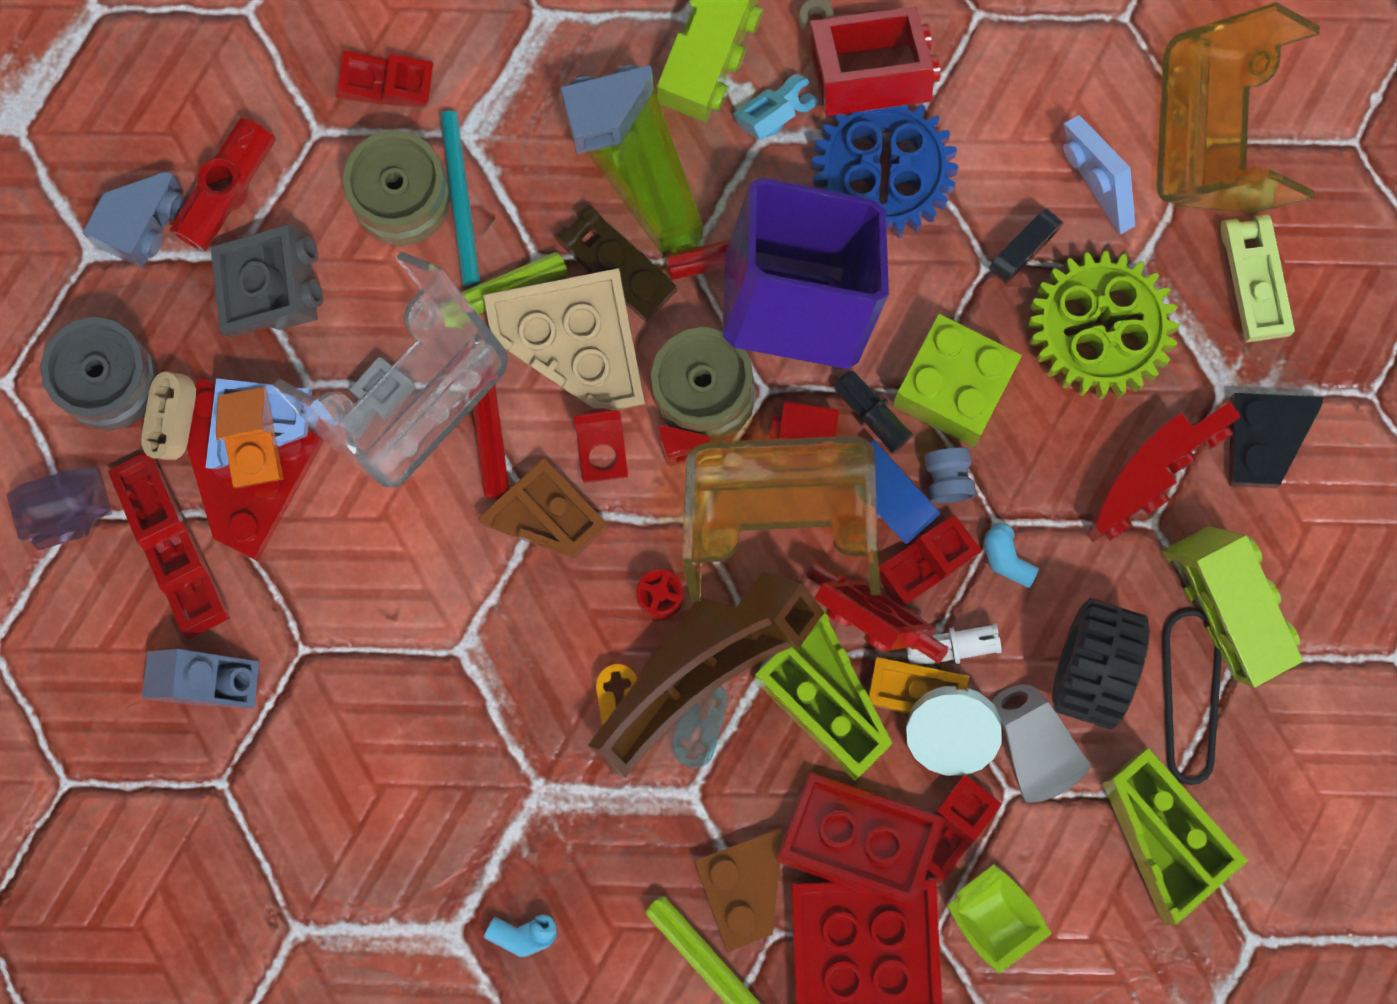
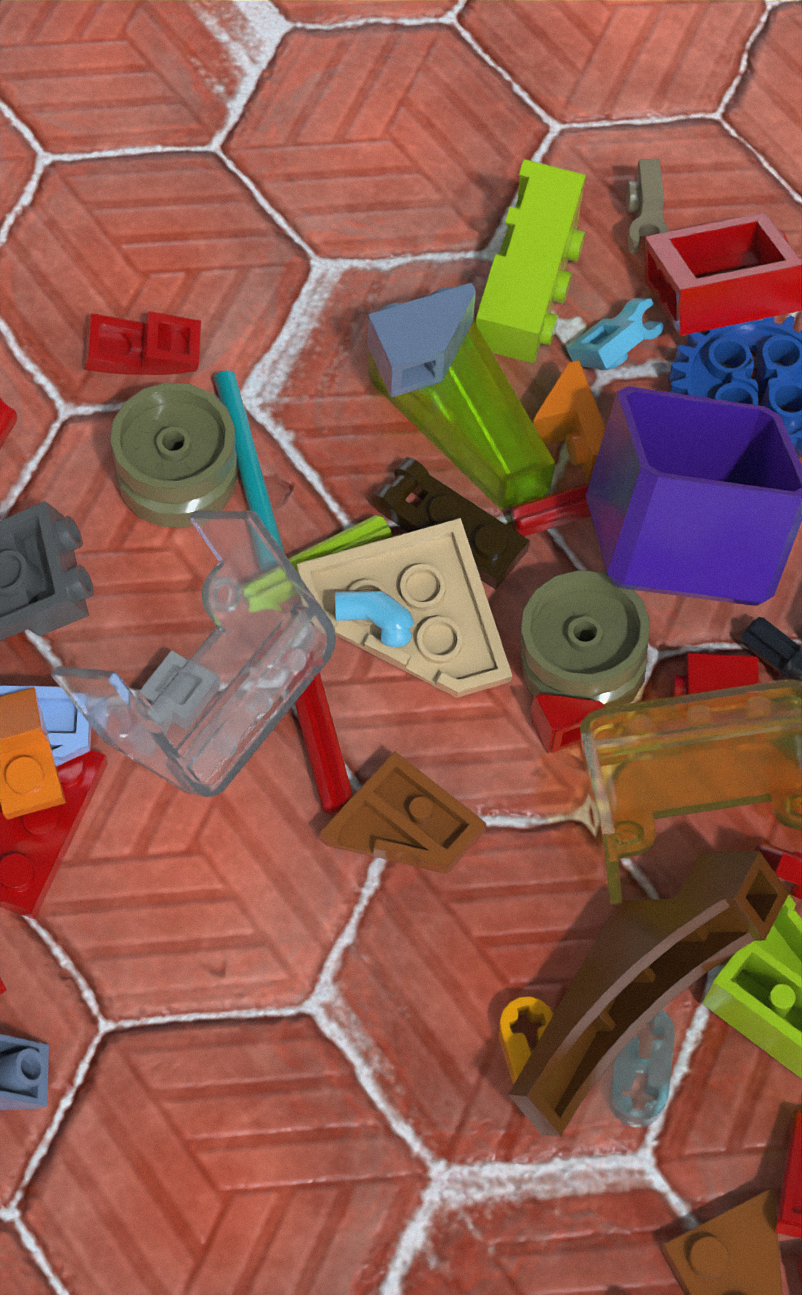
camera: 10 degrees left, 15 degrees down
red bracket [573,408,628,483] -> none
red wheel [636,569,684,620] -> none
none -> medium azure arm [335,591,414,647]
none -> orange slope [529,360,606,483]

